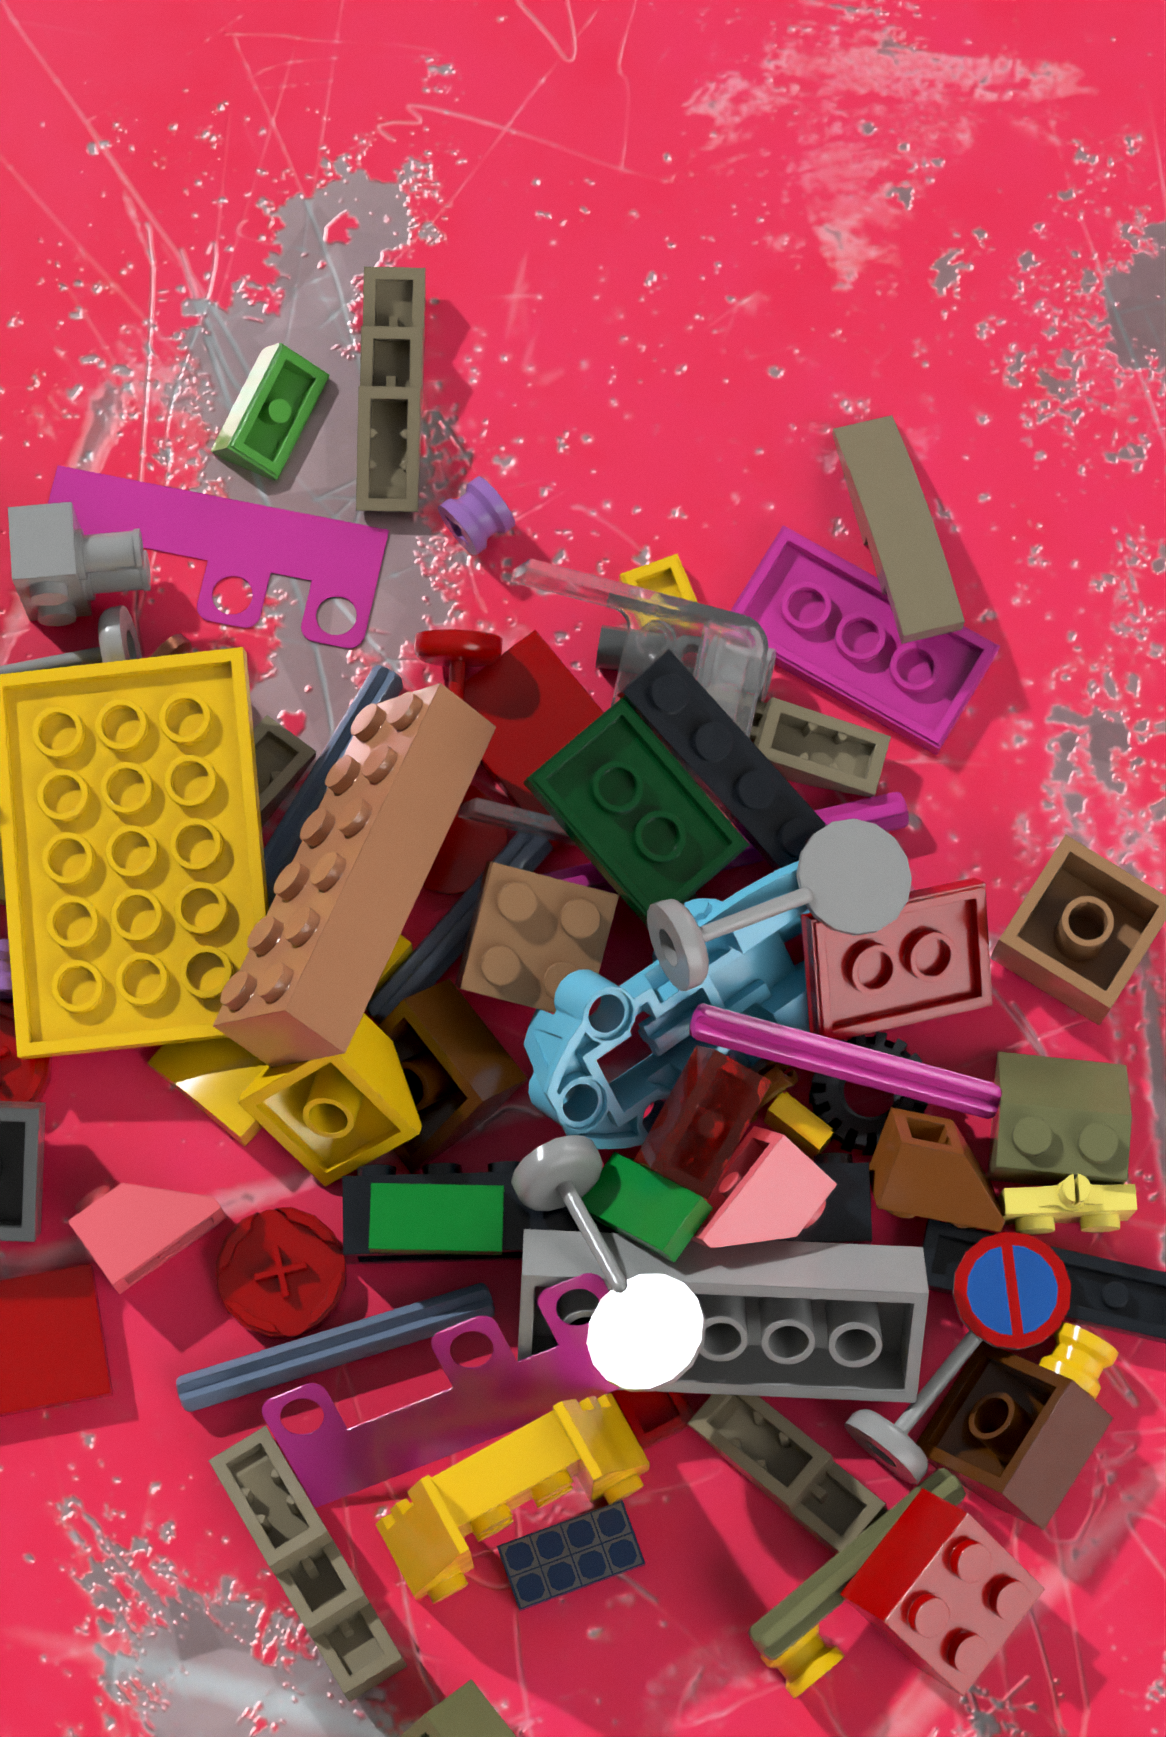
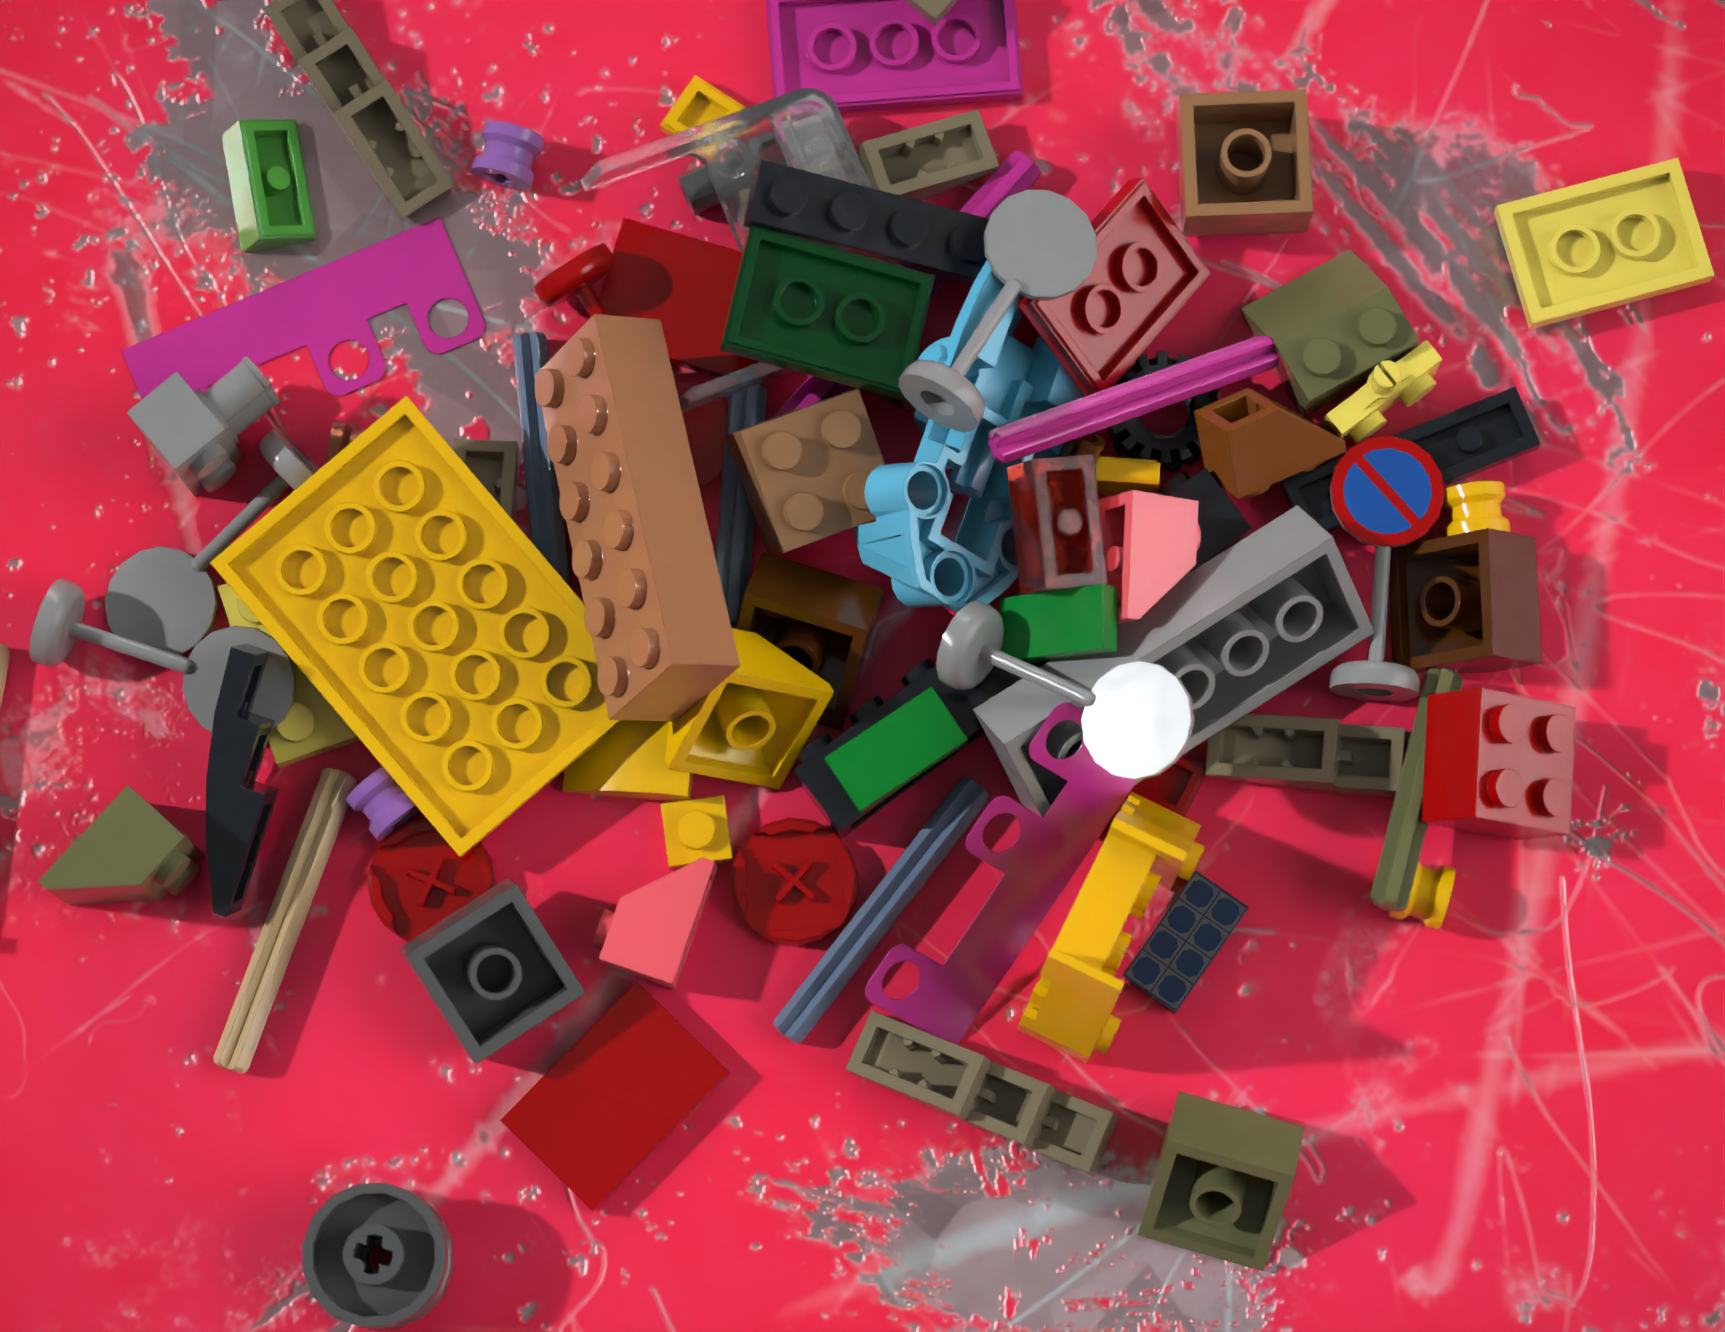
camera: 30 degrees left, 5 degrees up
none -> yellow plate [661,795,733,870]

